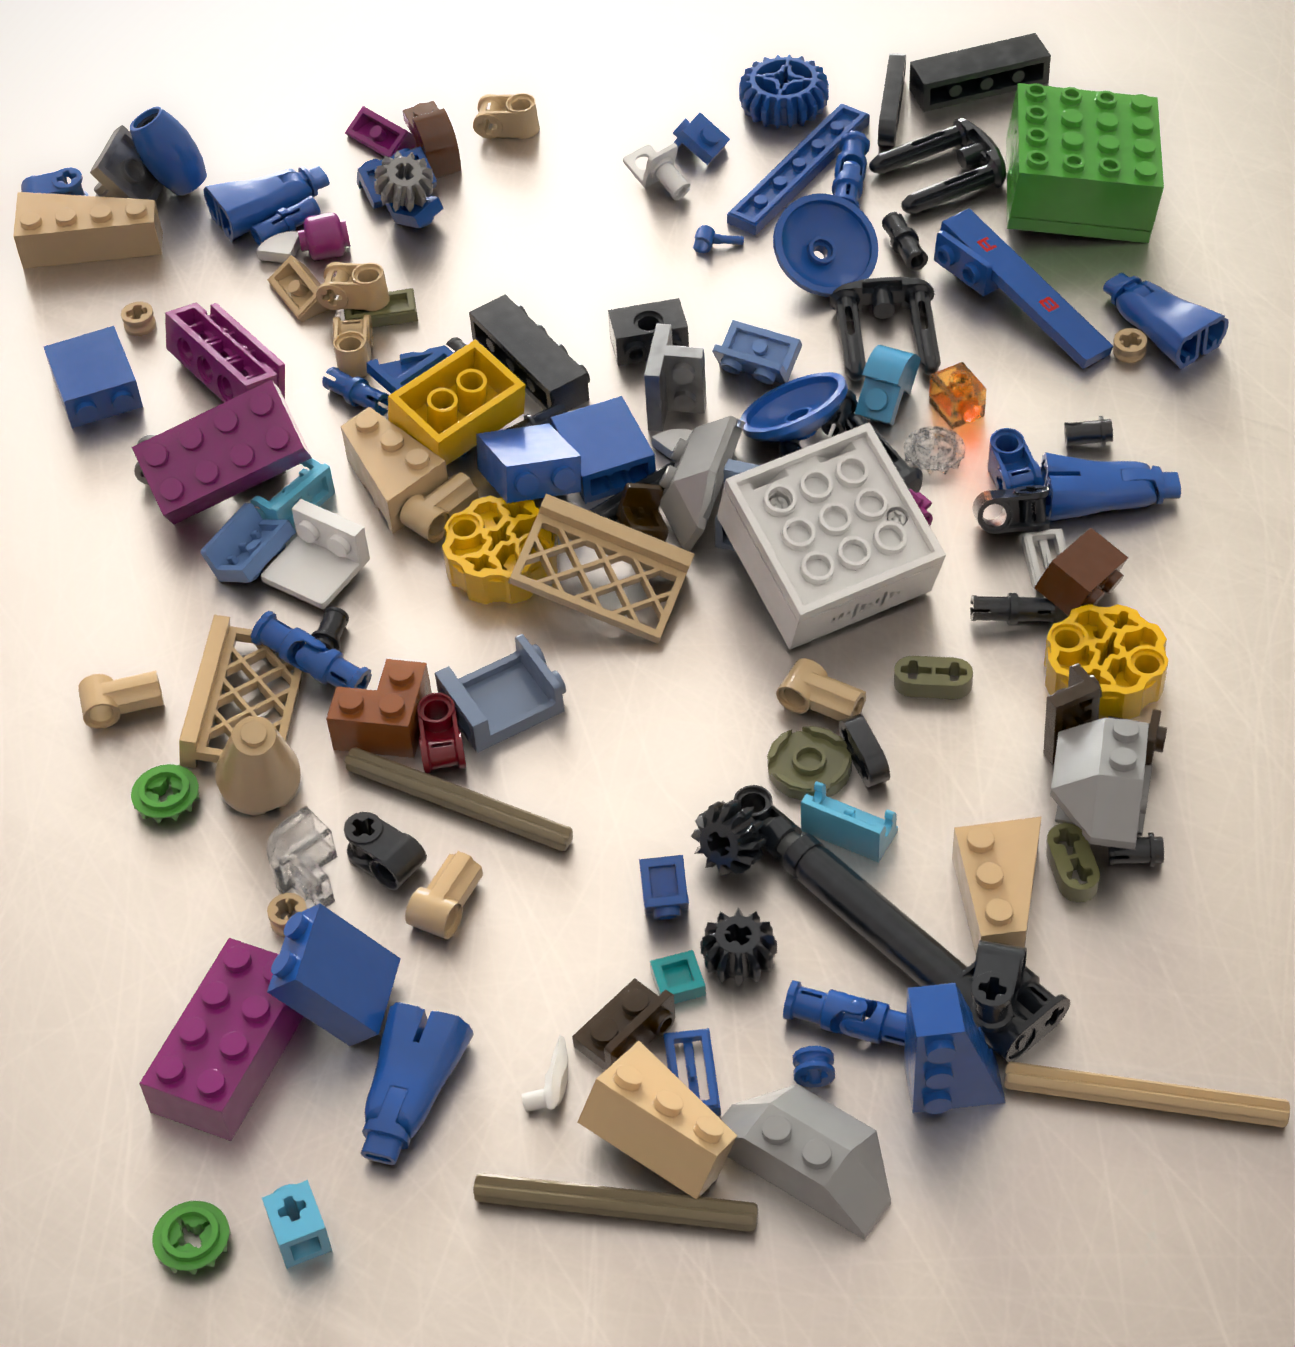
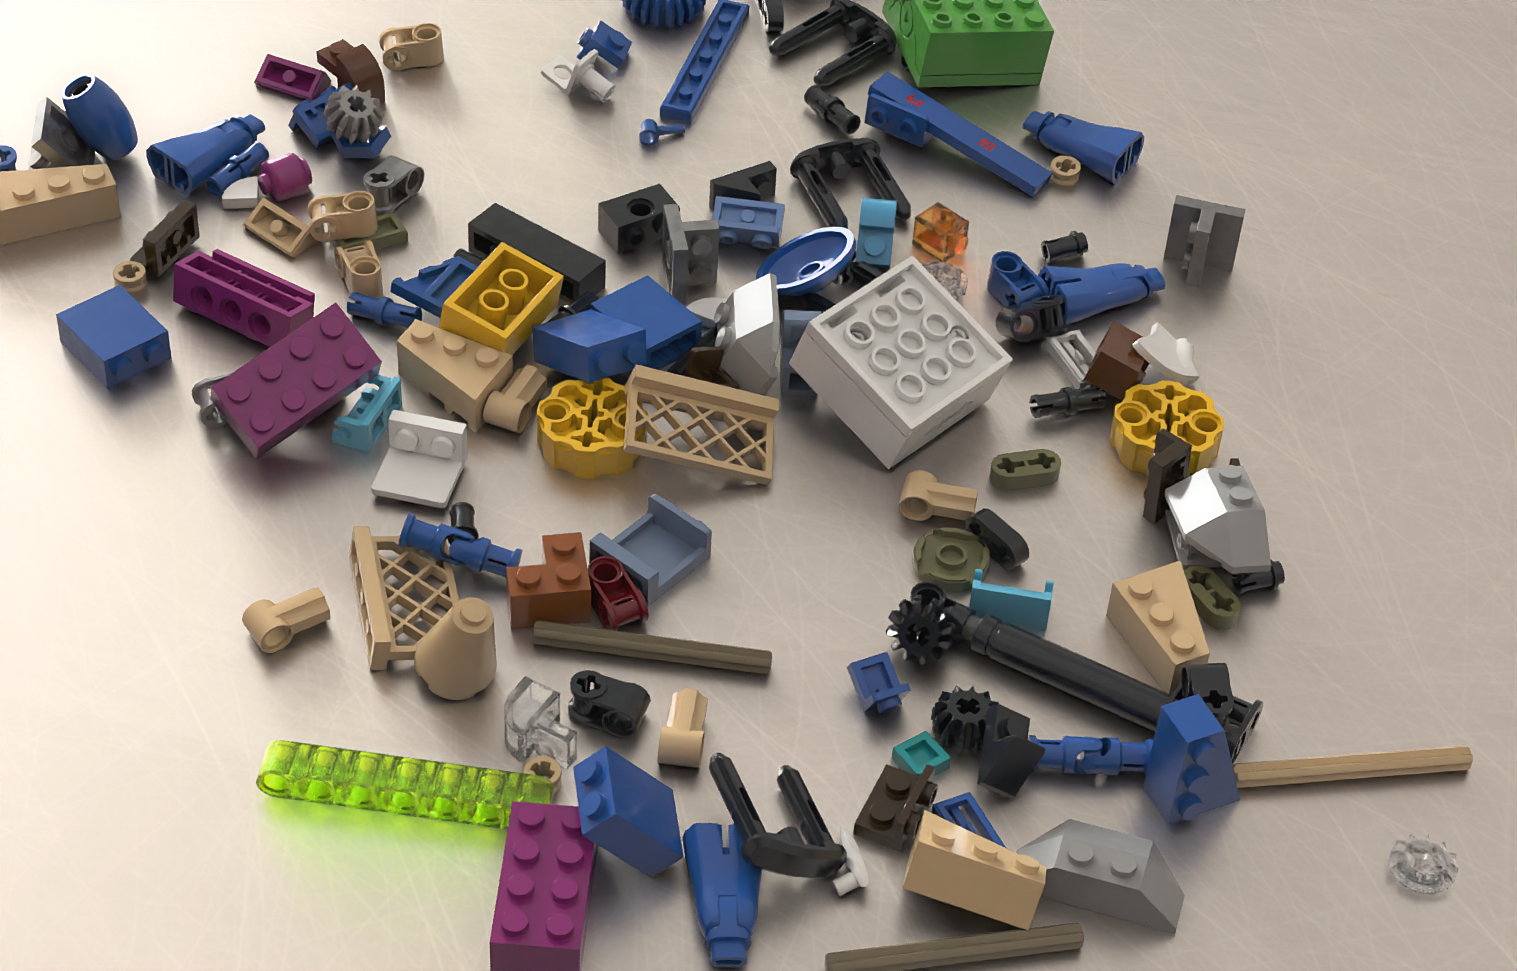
camera: 25 degrees left, 5 degrees down
bright green gear [131,764,200,824] -> none
medium blue bracket [201,503,296,583] -> none
blue dish [773,193,879,297] -> none
blue bush [793,1046,835,1088] -> none
blue piece [832,131,870,209] -> none
none -> dark brown bracket [130,199,200,277]
none -> clear neon green beam [256,740,555,830]
none -> flat silver piece [364,155,425,215]
none -> black slope [709,161,777,211]
none -> black piece [709,753,847,878]
none -> black slope [977,704,1045,799]
none -> white arm [1133,322,1200,386]
none -> flat silver bracket [1164,195,1246,287]
none -> clear gear [1388,834,1459,894]

